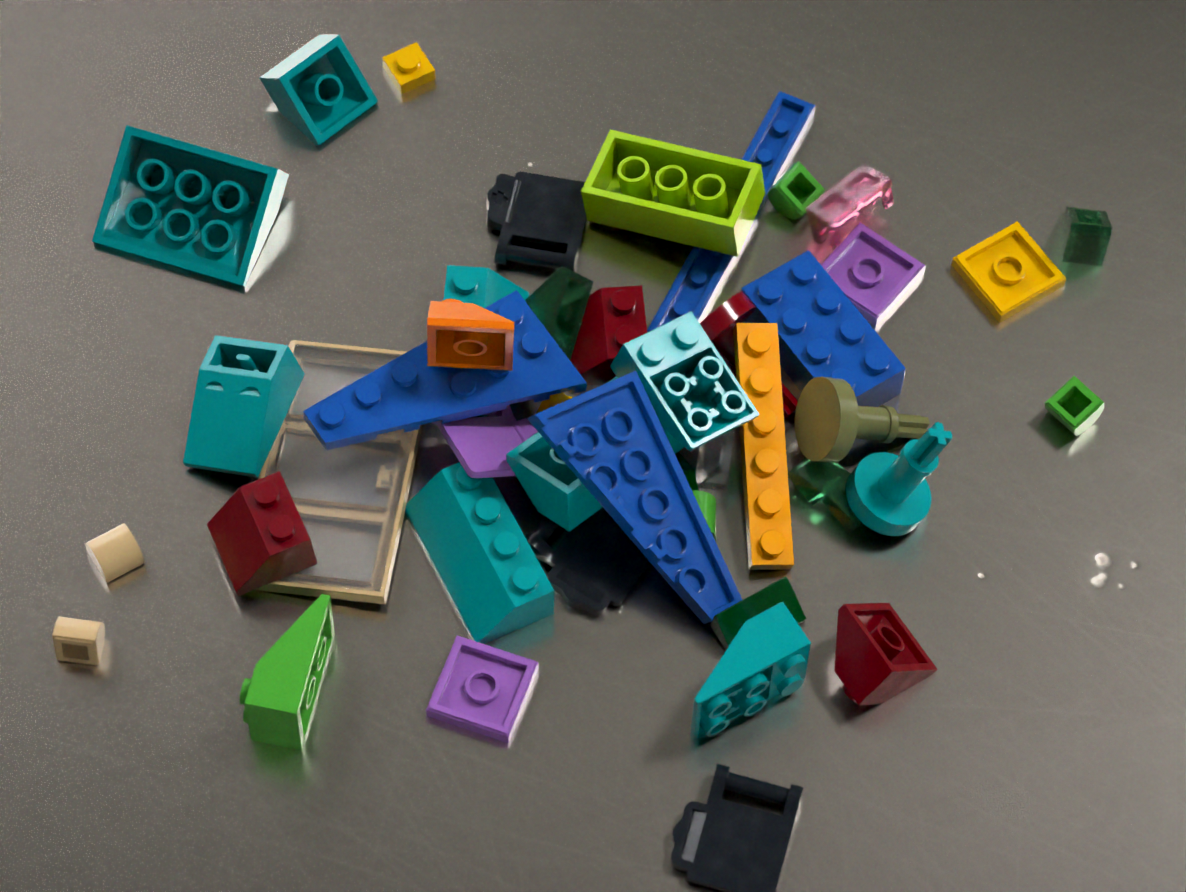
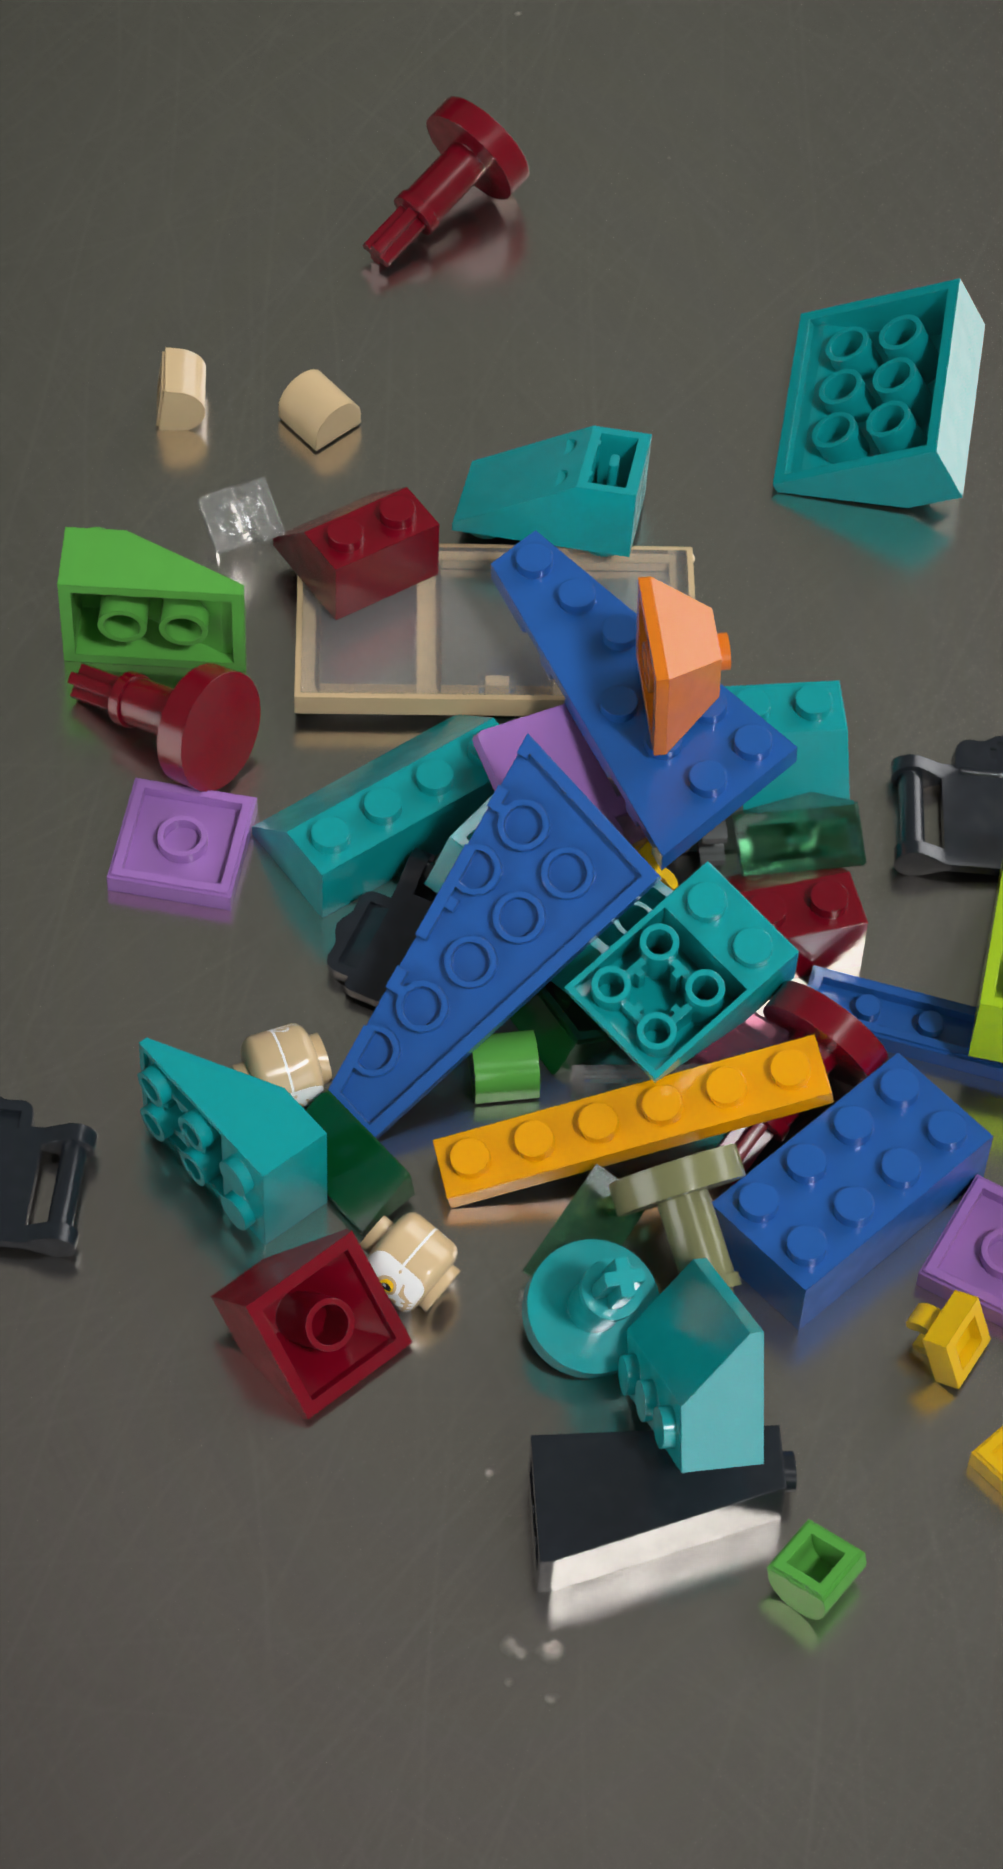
camera: 80 degrees right, 5 degrees down
none -> dark red piece [67,663,261,792]
none -> clear bracket [198,476,285,553]
none -> tan head [231,1023,332,1108]
none -> tan head [360,1212,461,1312]
none -> black slope [528,1425,797,1593]
none -> teal slope [618,1258,764,1473]
none -> yellow tile [906,1290,991,1389]

